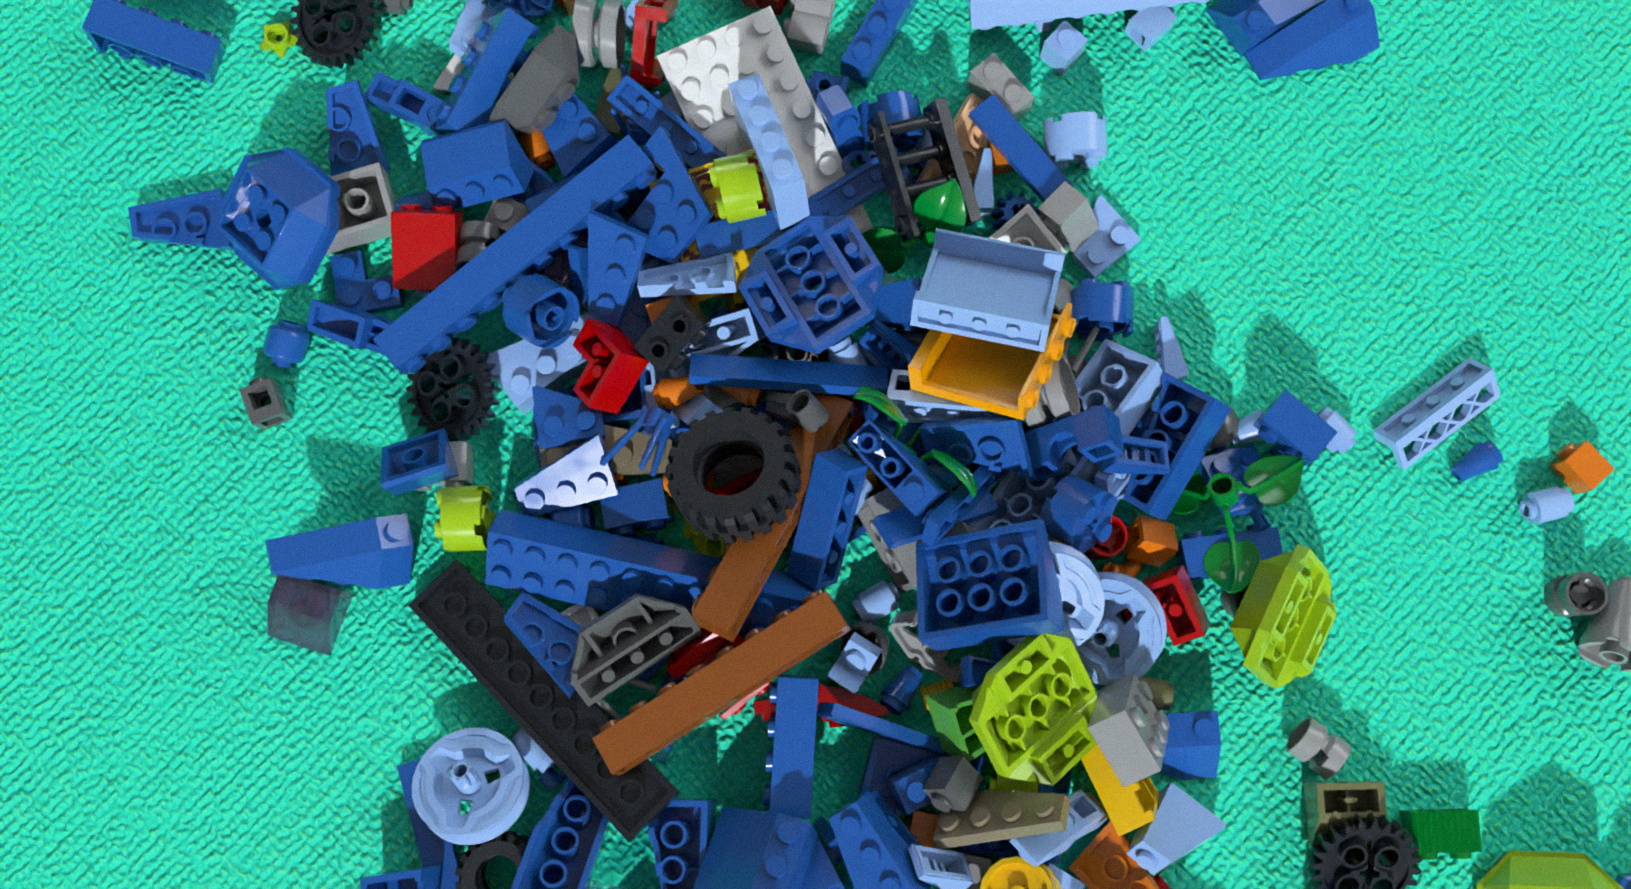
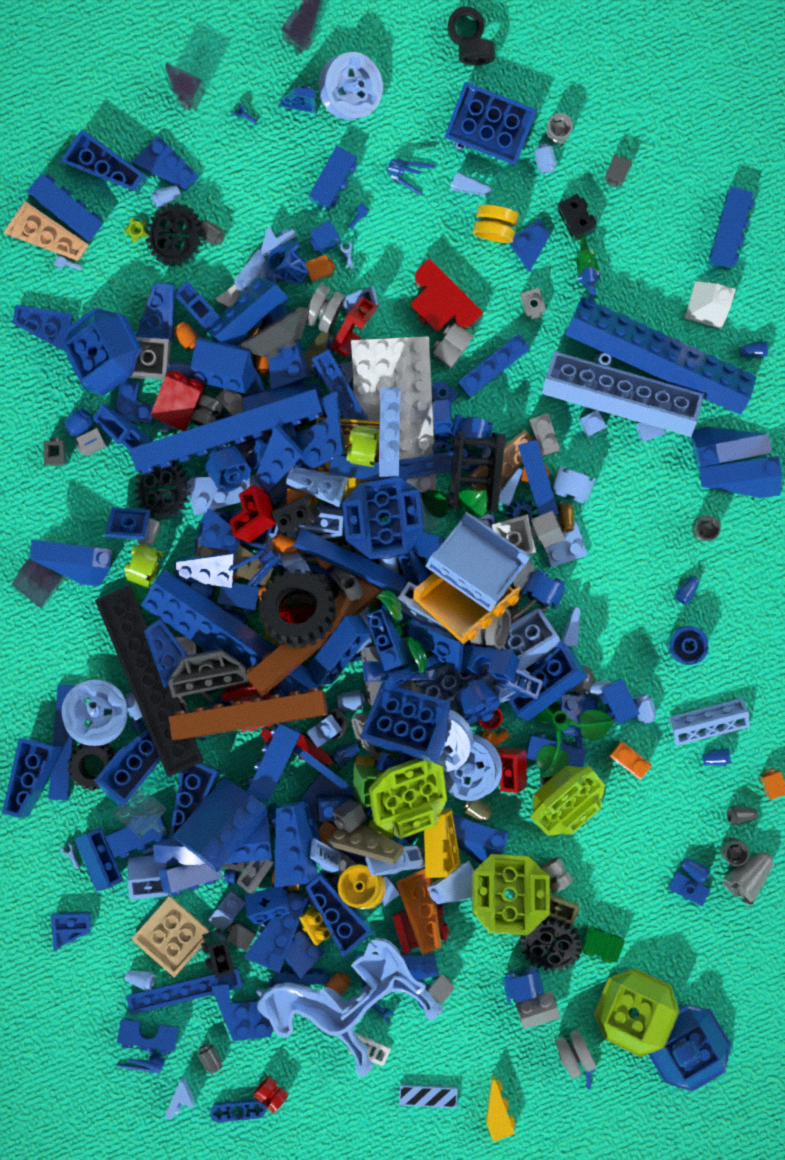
camera: 25 degrees right, 10 degrees up
light grey brick [1087,673,1170,787] -> none
orange brick [1125,514,1178,568] -> none
light blue brick [1519,486,1575,525] -> none
none -> light nougat wing [3,201,89,261]
none -> light blue hand [54,256,82,270]
none -> light grey brick [76,428,108,457]
none -> orange brick [173,321,200,351]
none -> lime piece [472,854,550,935]
none -> pearl gold cone [557,503,575,533]
none -> orange brick [608,739,652,780]
none -> blue brick [666,626,709,665]
none -> blue plate [667,871,711,906]
none -> blue cone [674,575,700,605]
none -> blue cone [681,857,711,884]
none -> dark grey wheel [691,516,721,541]
none -> dark grey cone [727,806,757,825]

